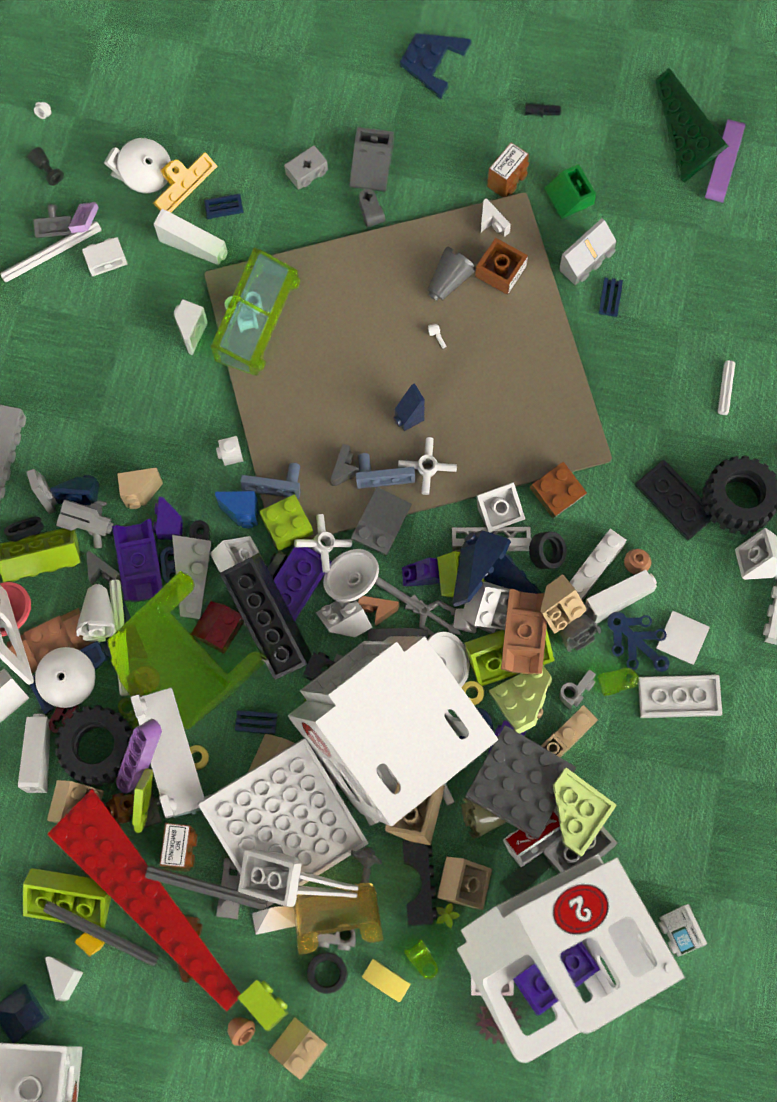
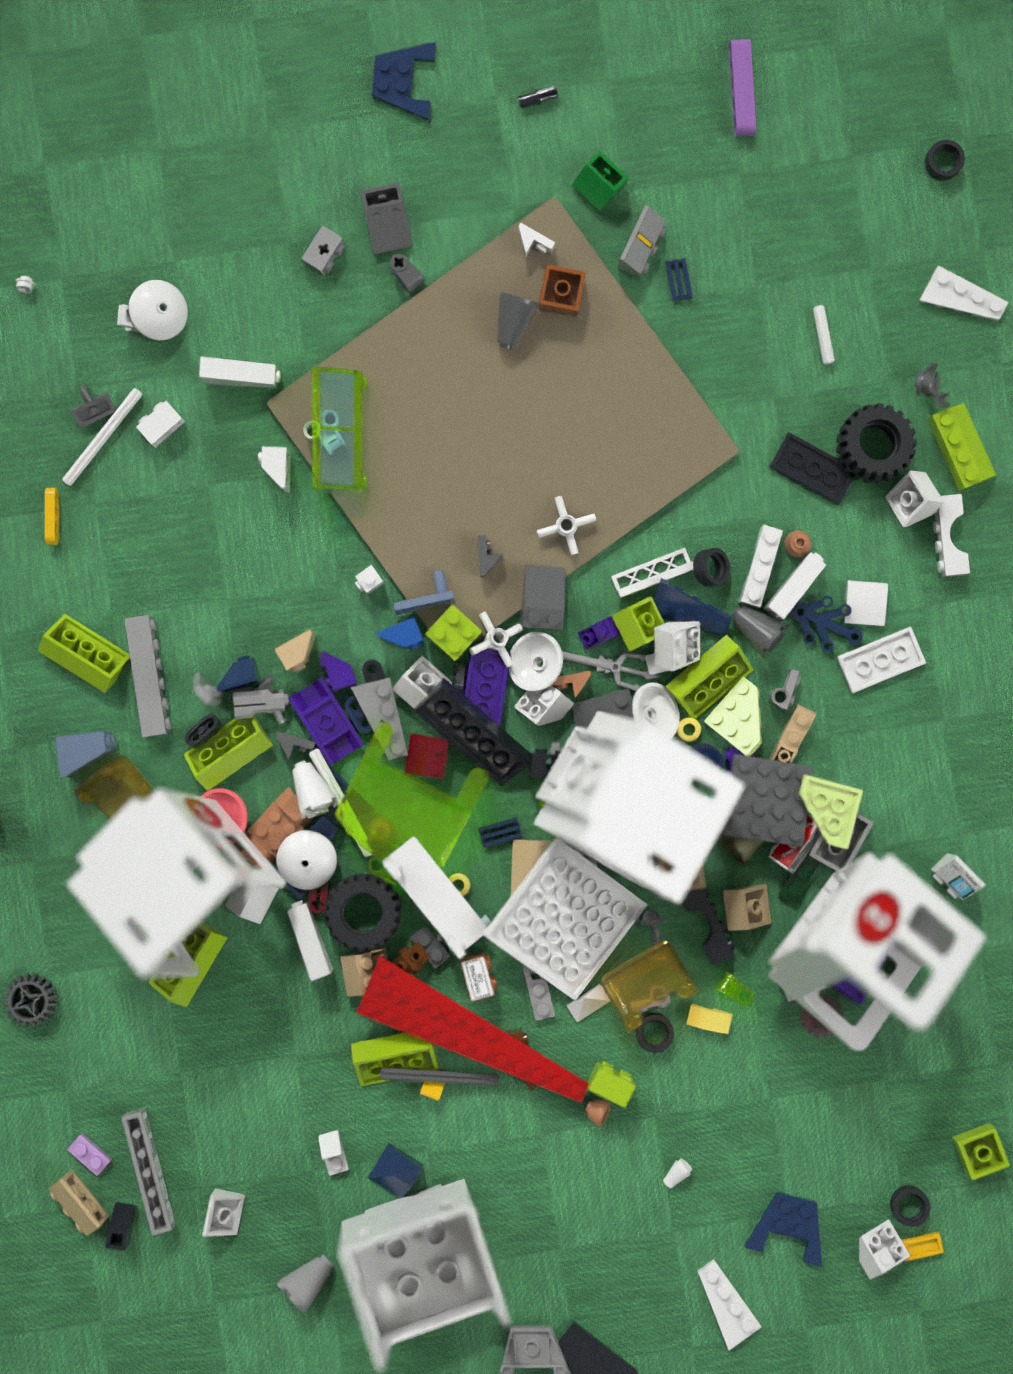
camera: 25 degrees left, 15 degrees up
pearl dark grey piece [27,147,64,186] -> none
white slope [45,956,83,1001] -> none
lavender plate [69,202,98,233] -> none
medium lavender beam [116,719,162,794] -> none
lime piece [132,768,153,833] -> none
dark grey axle [145,866,268,910] -> none
yellow plate [153,152,217,213] -> none
dark blue tile [204,194,244,219] -> none
white slope [238,850,359,907] -> none
tan slope [269,1018,328,1080] -> none
sand blue piece [356,453,415,489] -> none
dark blue slope [393,383,425,431] -> none
white hand [428,324,447,349] -> none
lime plant [436,903,460,928] -> none
dark blue wedge [453,530,511,607] -> none
white slope [476,482,525,532] -> none
brick [487,142,529,197] -> none
nougat piece [501,589,547,675] -> none
dark orange brick [530,461,587,519] -> none
tan slope [541,574,587,634] -> none
clear neon green piece [598,668,639,696] -> none
dark green wing [655,68,729,183] -> none

